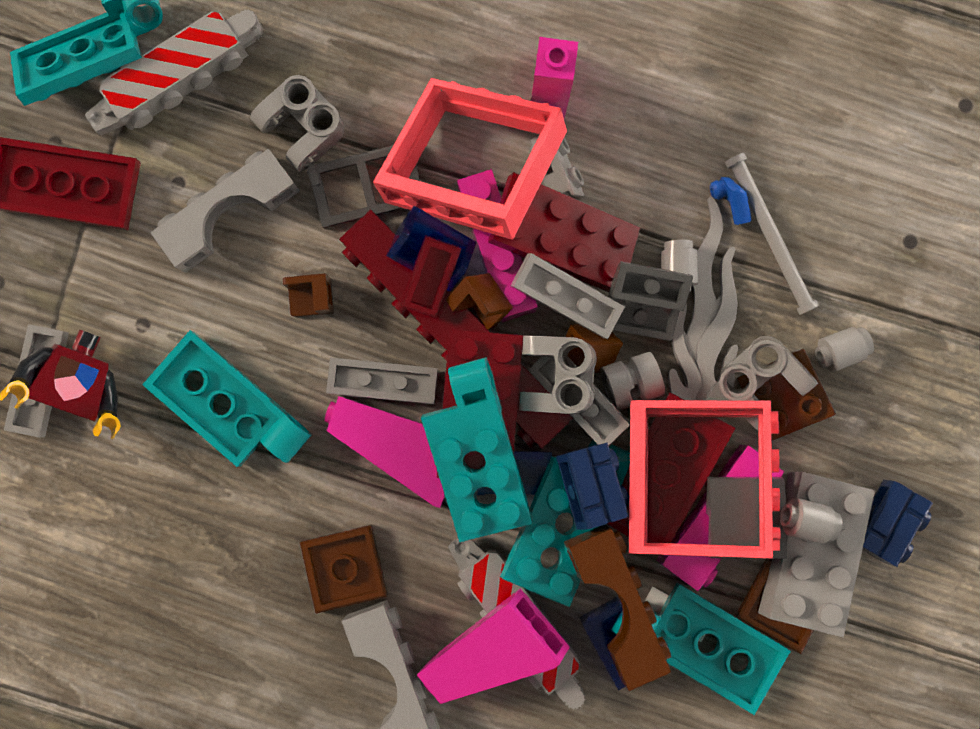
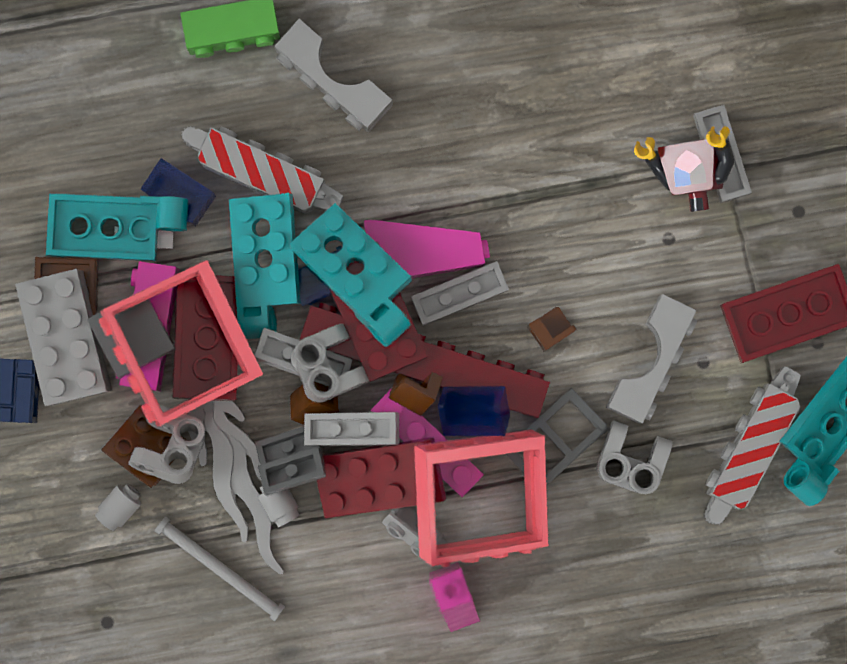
camera: 150 degrees right, 0 degrees up
teal hinge [142,330,312,467] -> none
reddish brown tile [300,524,388,613] -> none
dark red tile [401,235,461,318] -> none
dark pink slope [417,588,570,704] -> none
dark blue brick [556,442,629,530] -> none
reddish brown arch [564,525,671,691] -> none
light grey wheel [600,352,665,411] -> none
blue arm [710,177,752,225] -> none
light grey brick [780,498,842,544] -> none

